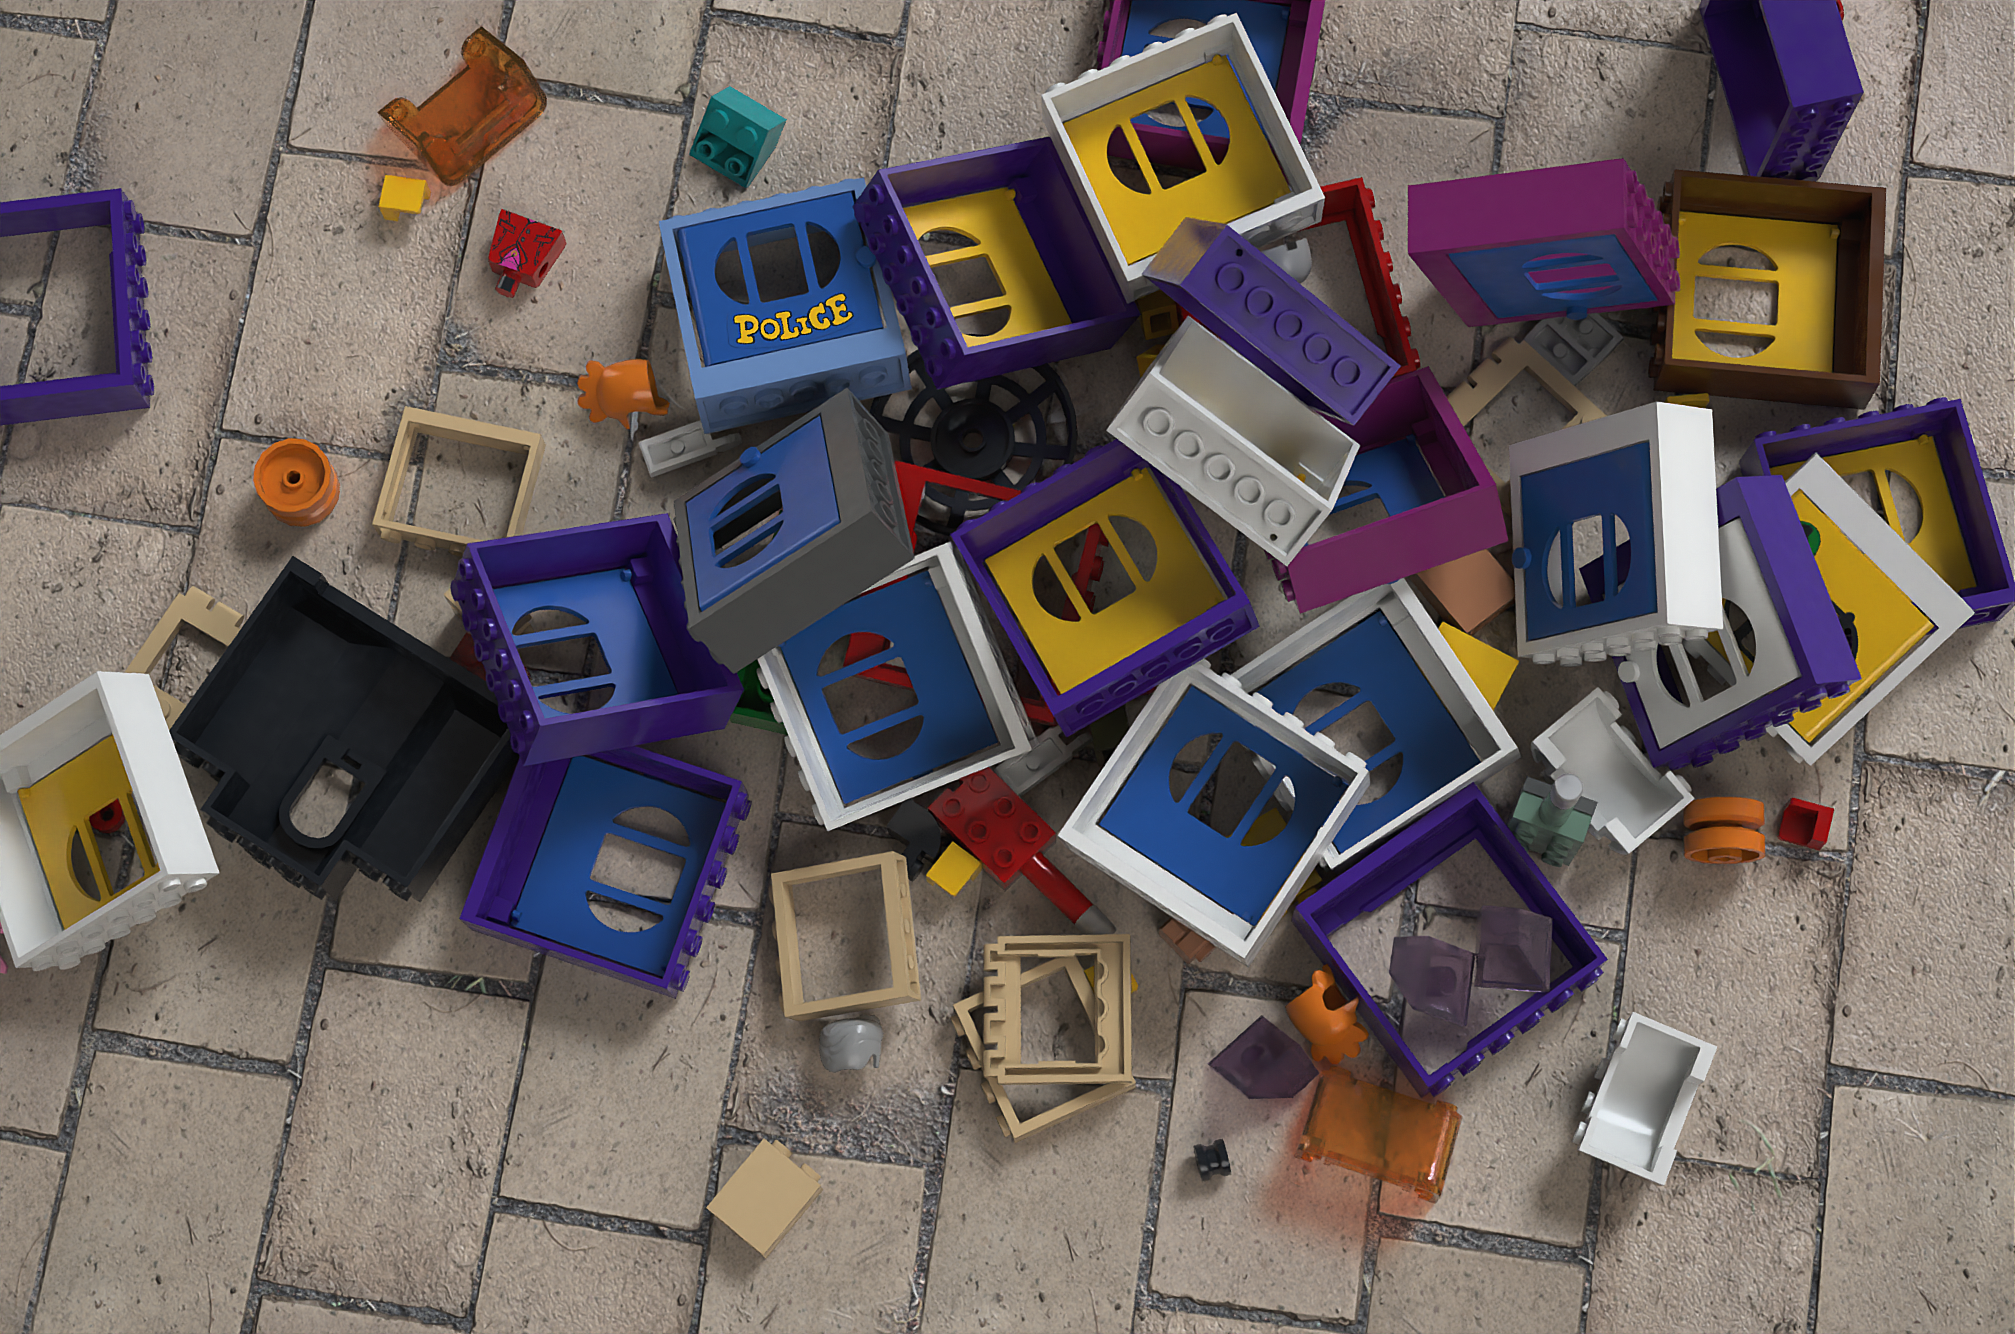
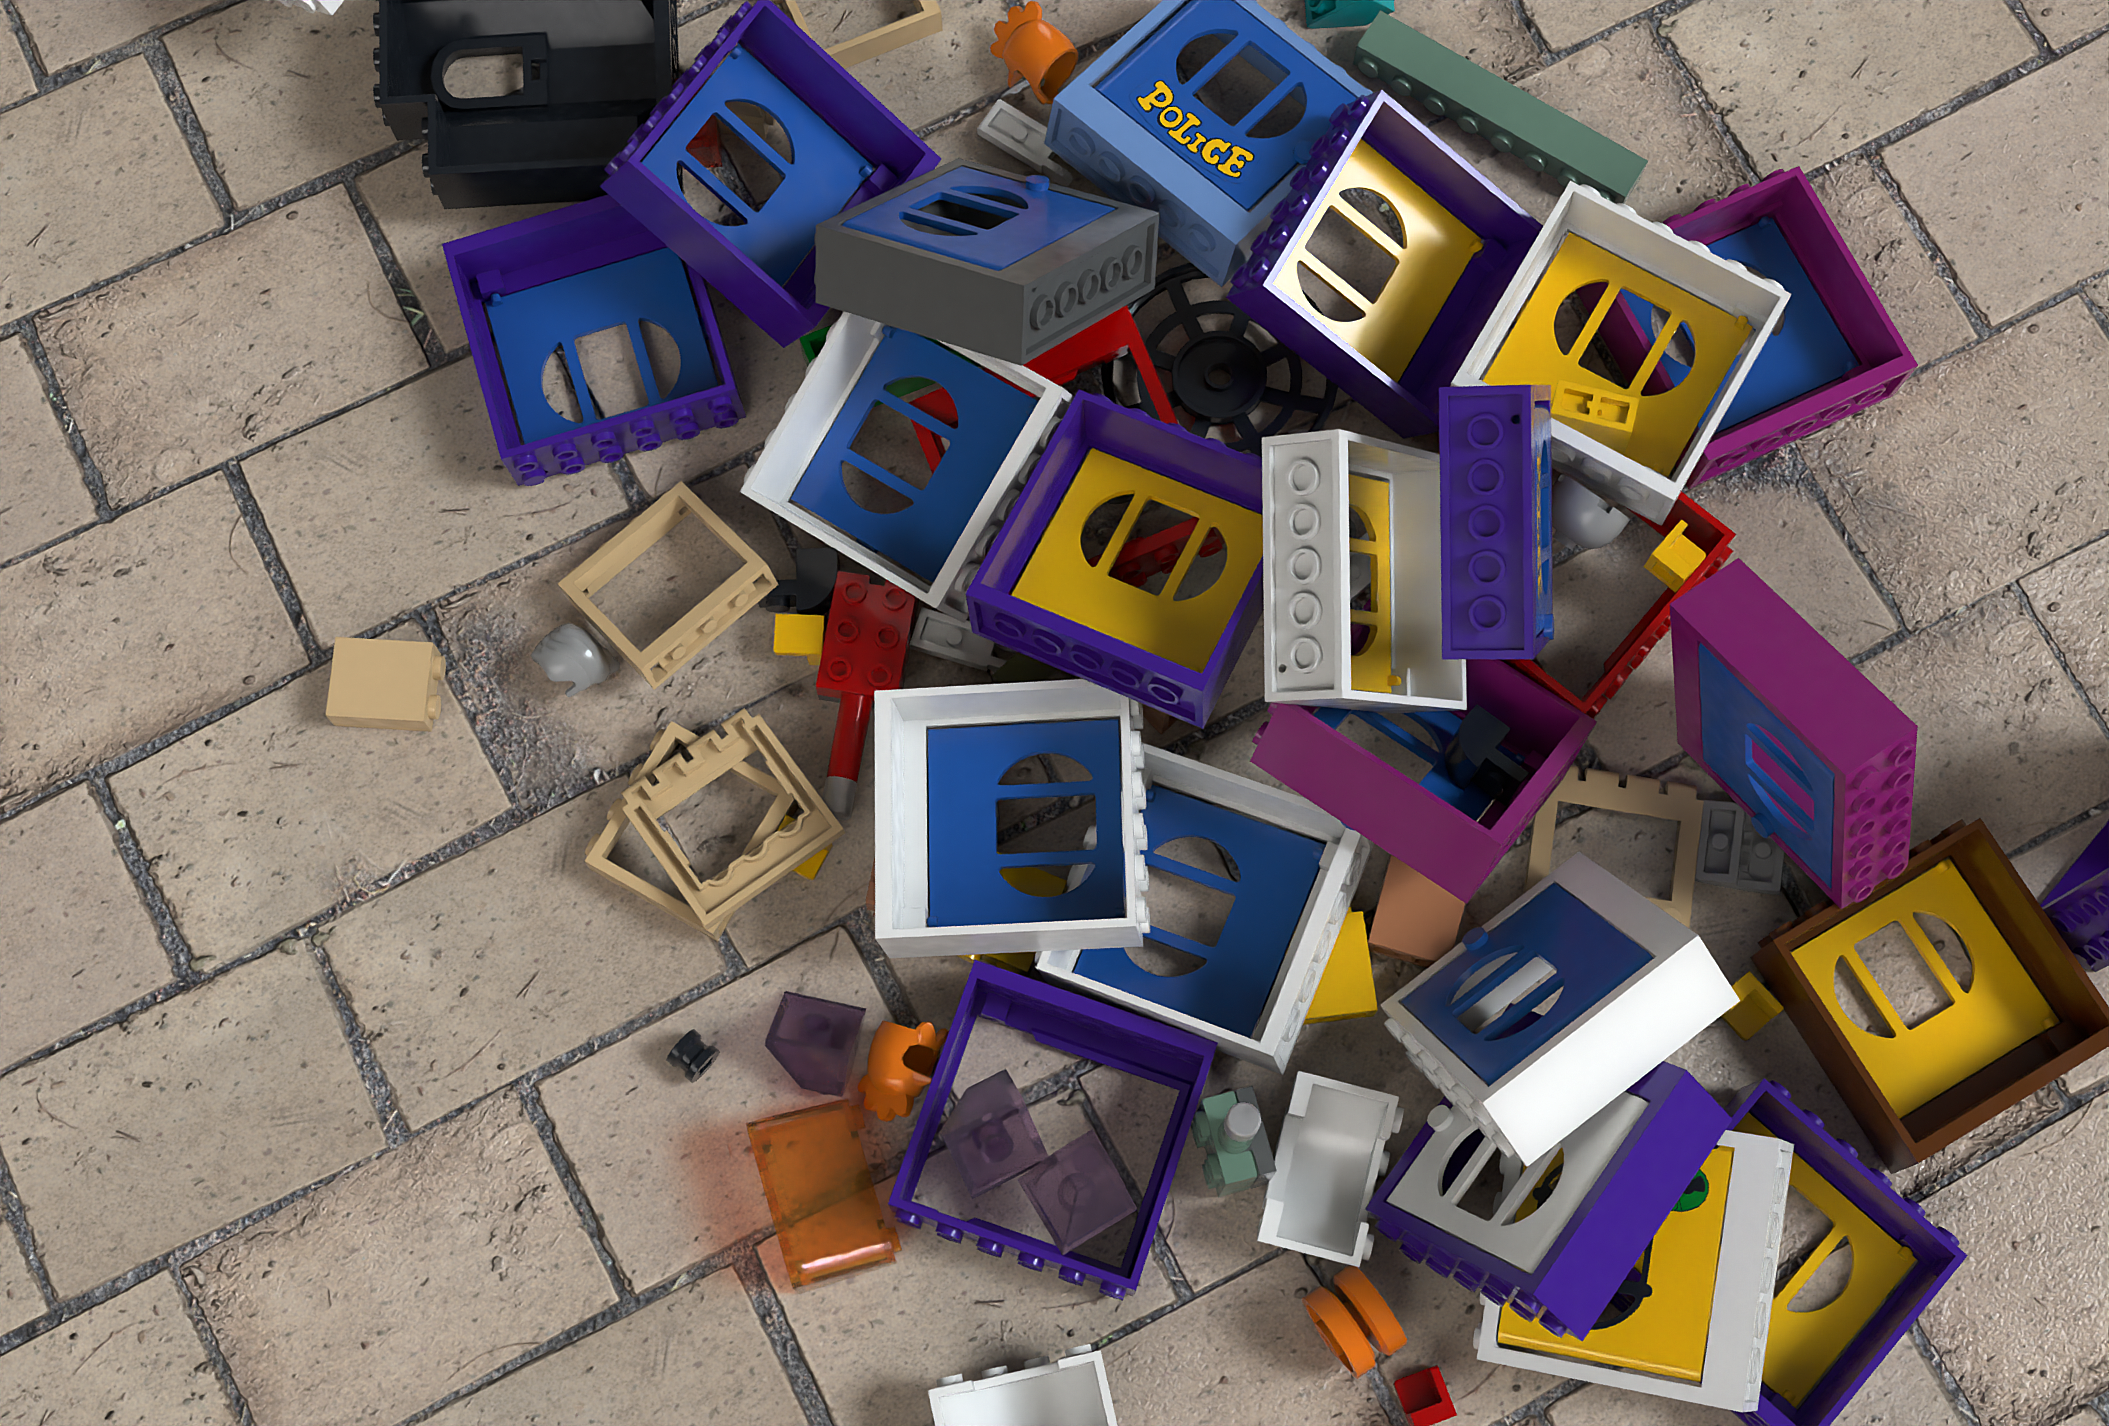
camera: 50 degrees right, 0 degrees up
none -> sand green brick [1353,10,1648,204]
none -> black brick [1445,704,1529,806]
none -> yellow hinge [1551,379,1640,456]
none -> yellow panel [1643,519,1706,592]

